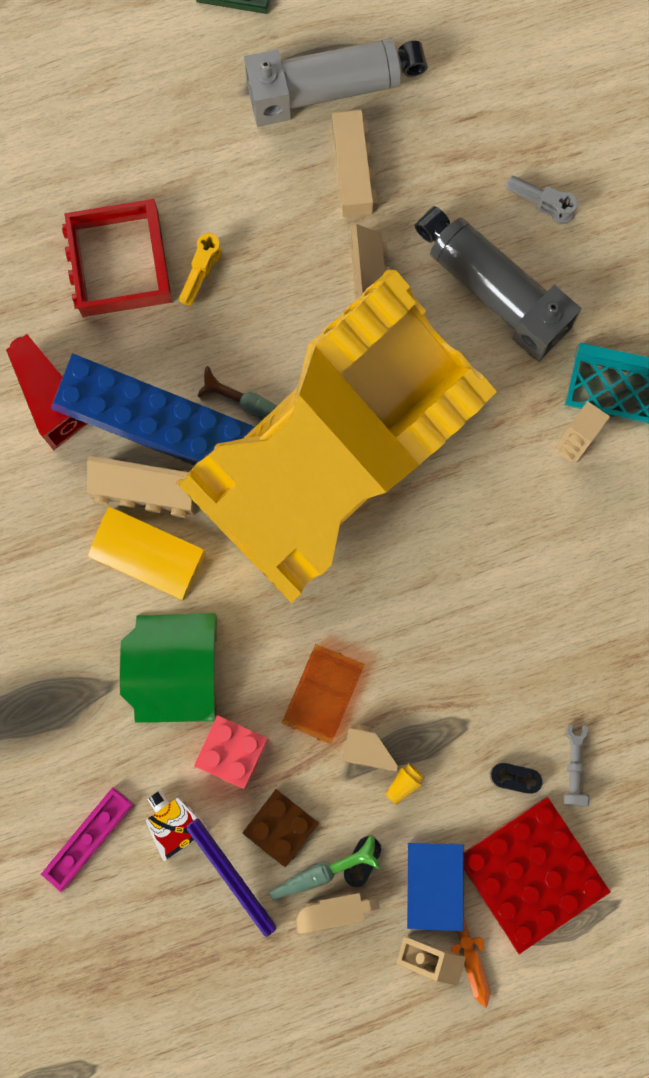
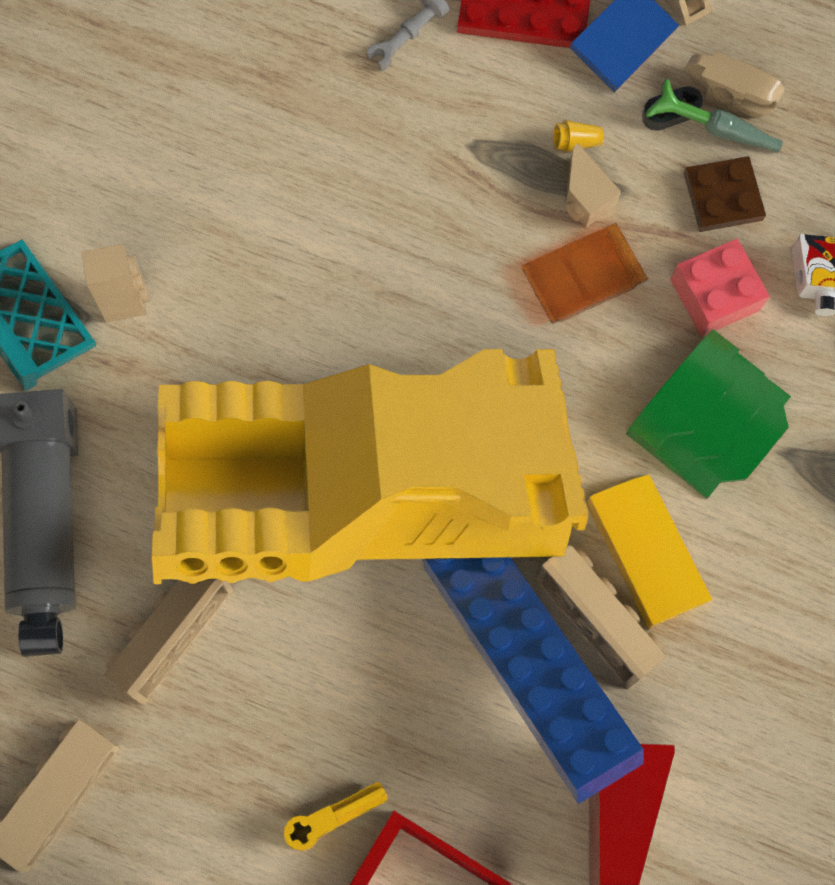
camera: 145 degrees left, 5 degrees down
dark purple axle [187,819,276,937] -> none
piece [198,366,277,418] -> none
black beam [490,763,542,794] -> none

